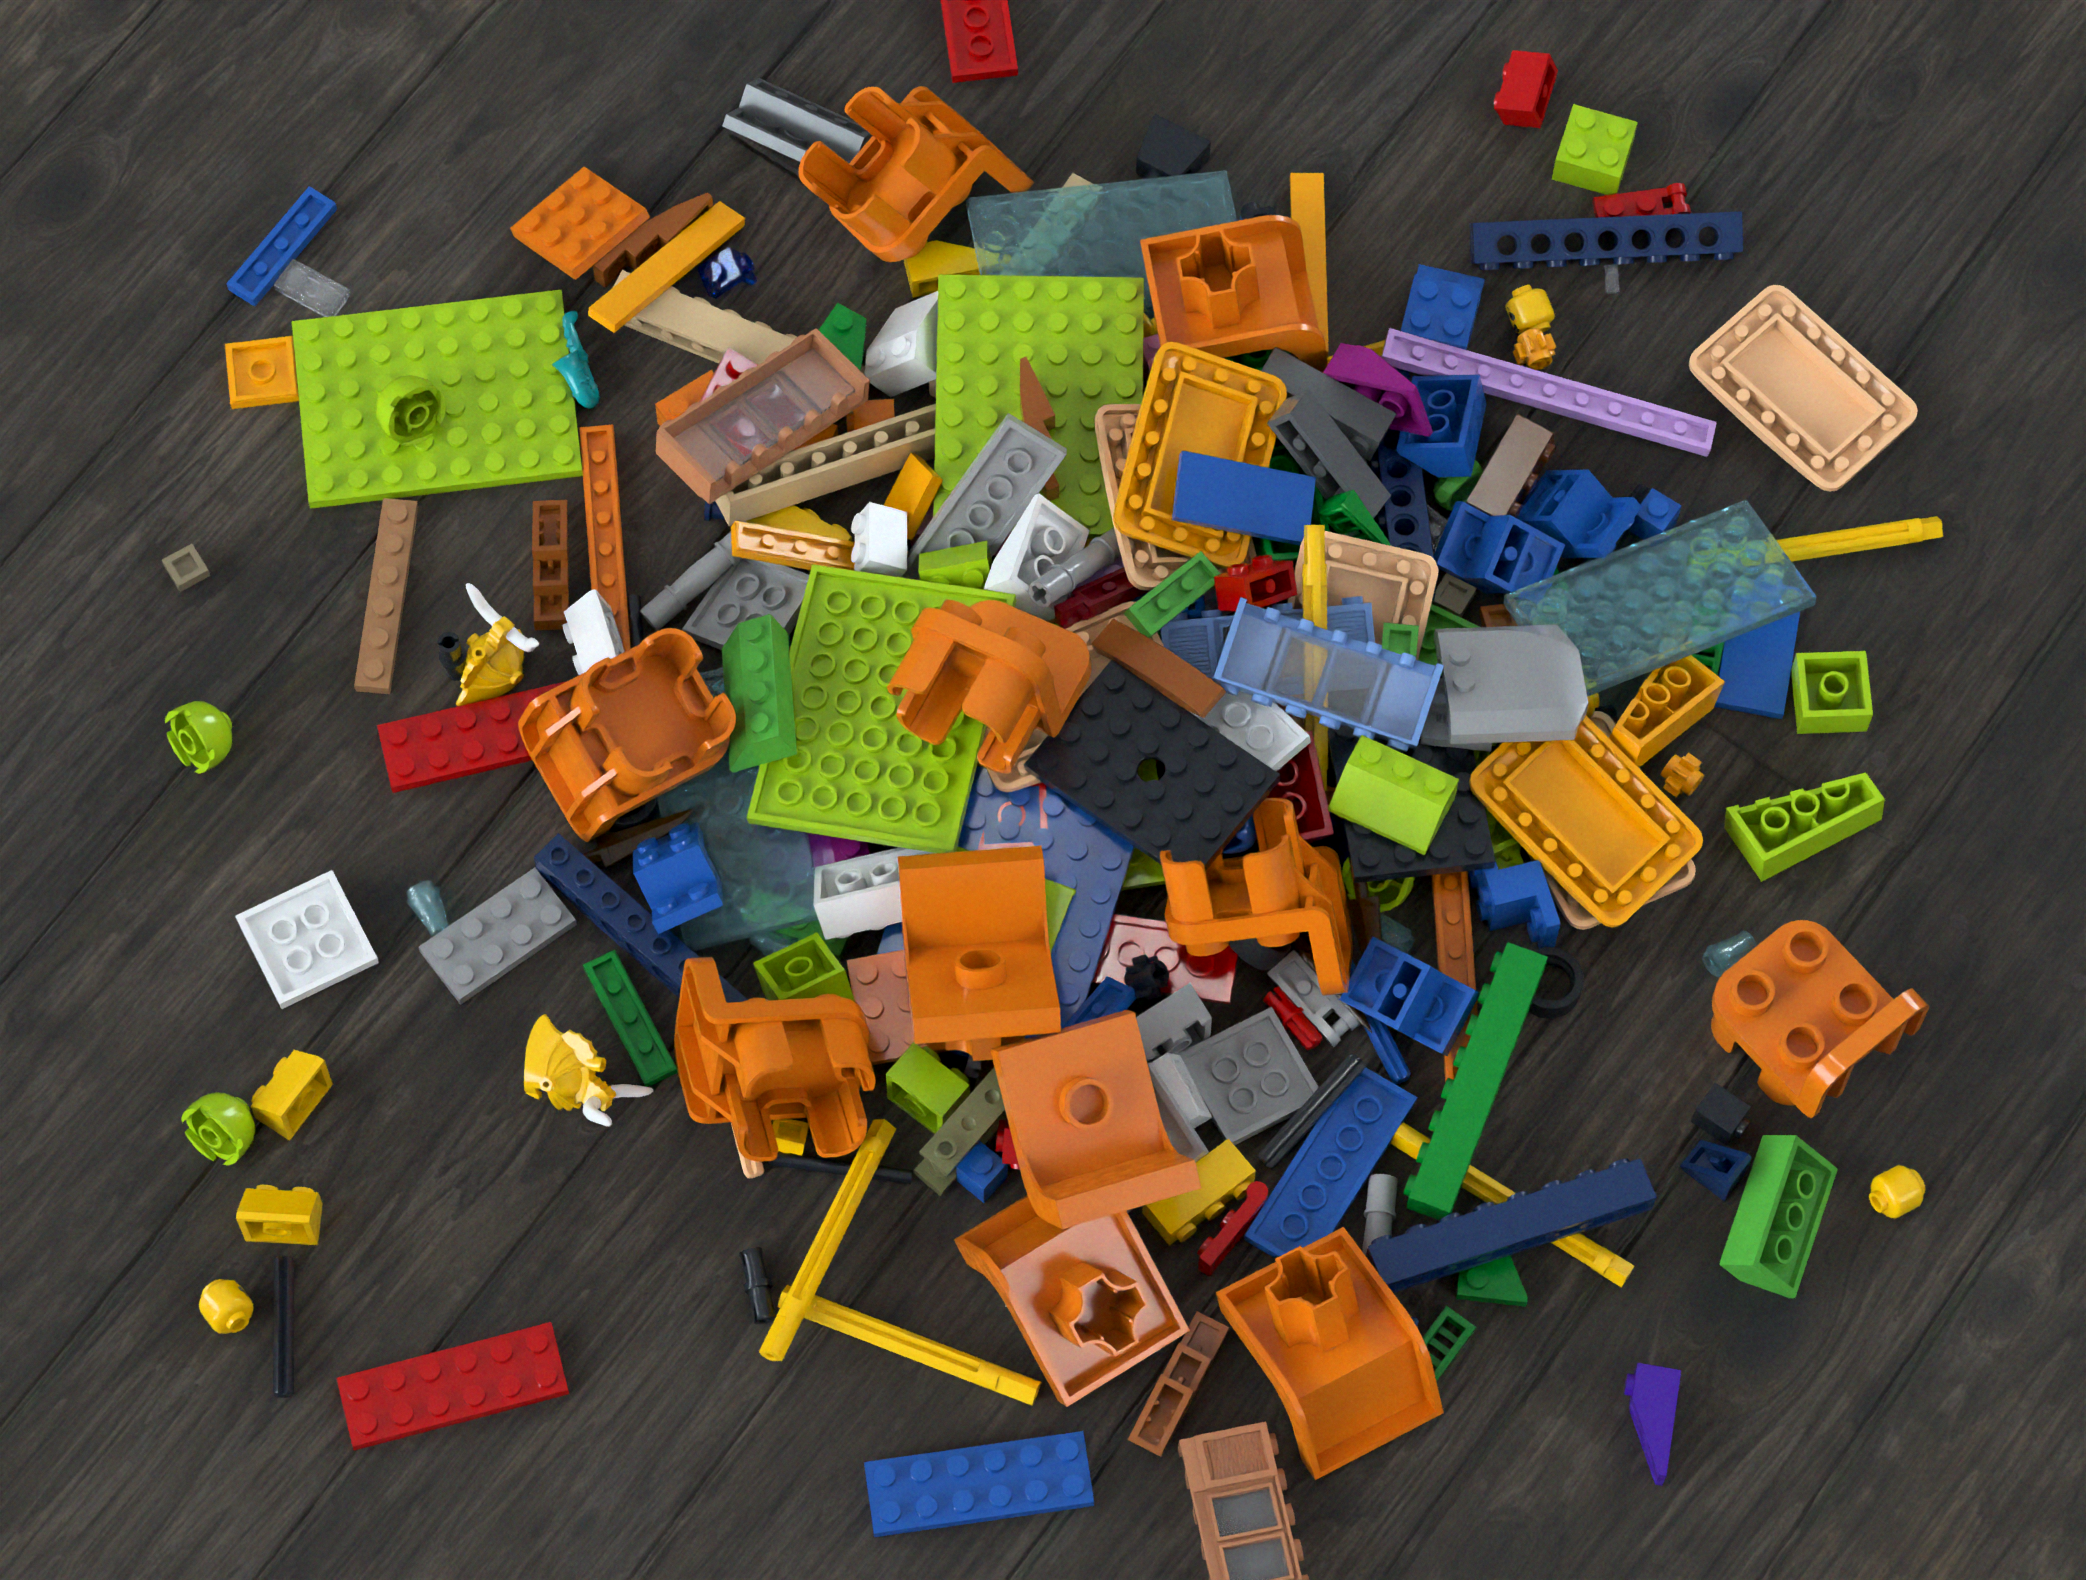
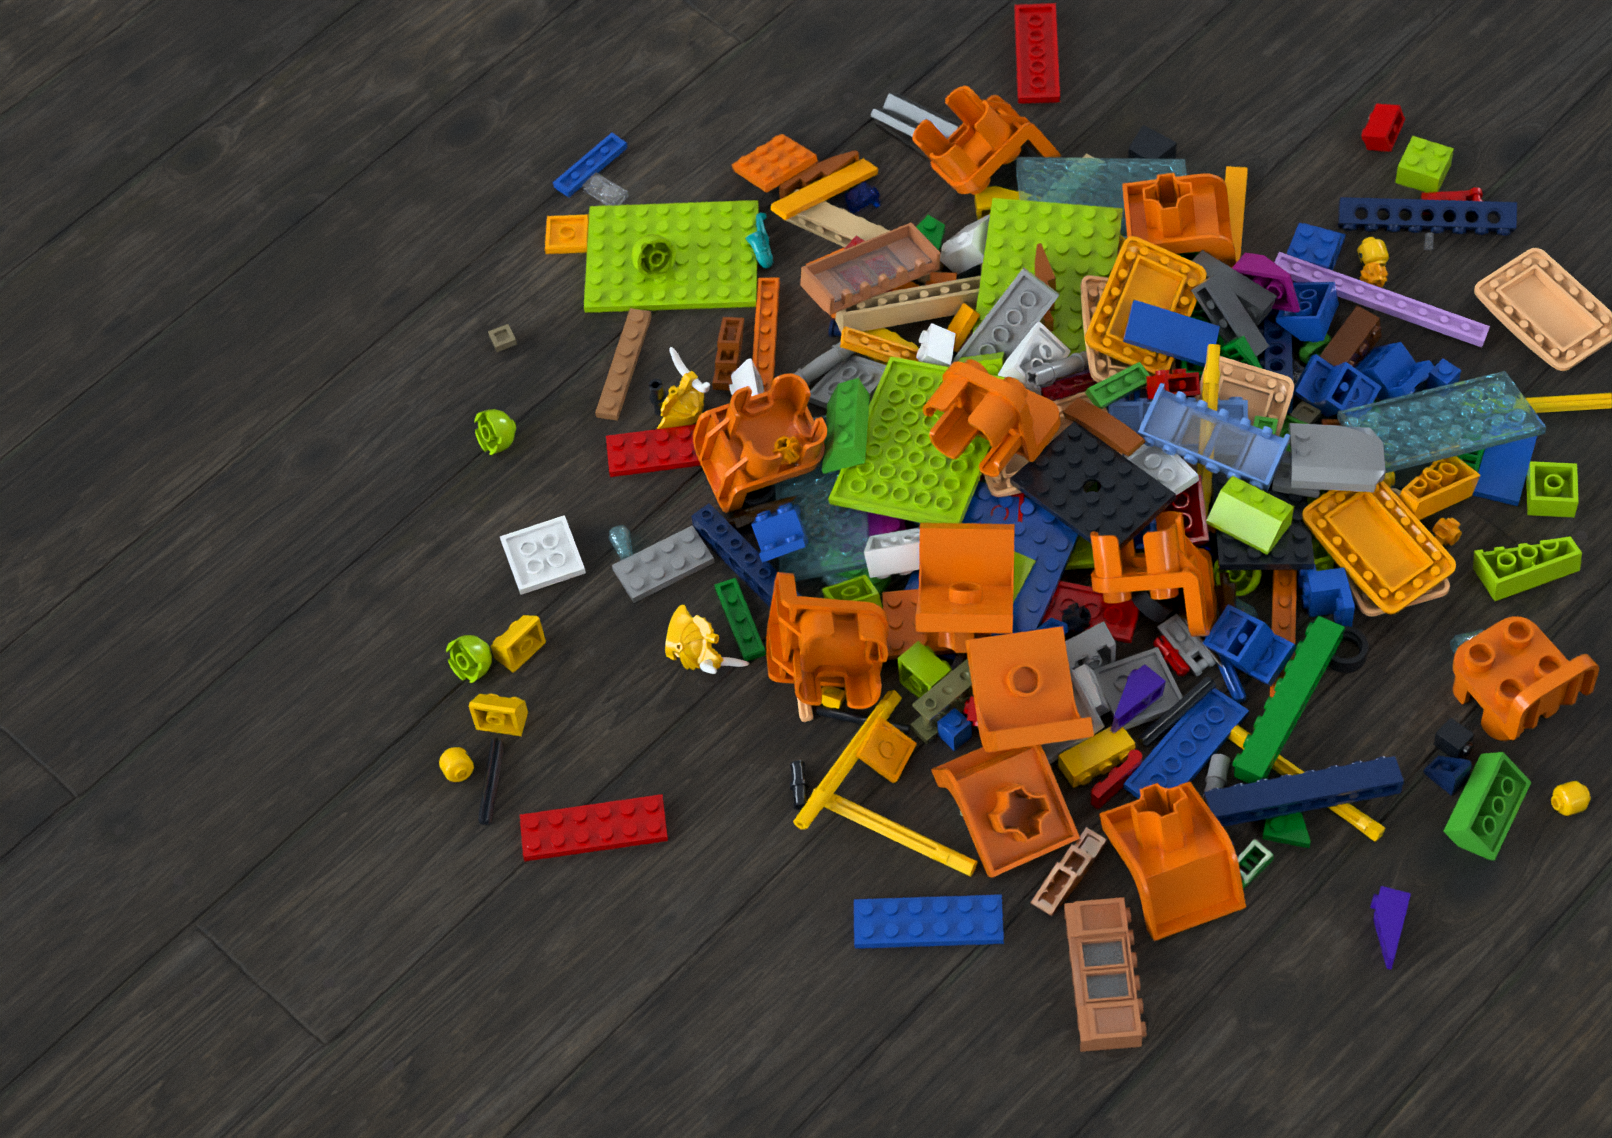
camera: 15 degrees right, 10 degrees down
none -> light orange gear [772,436,803,464]
none -> light orange tile [856,716,917,783]
none -> dark purple slope [1111,664,1166,733]

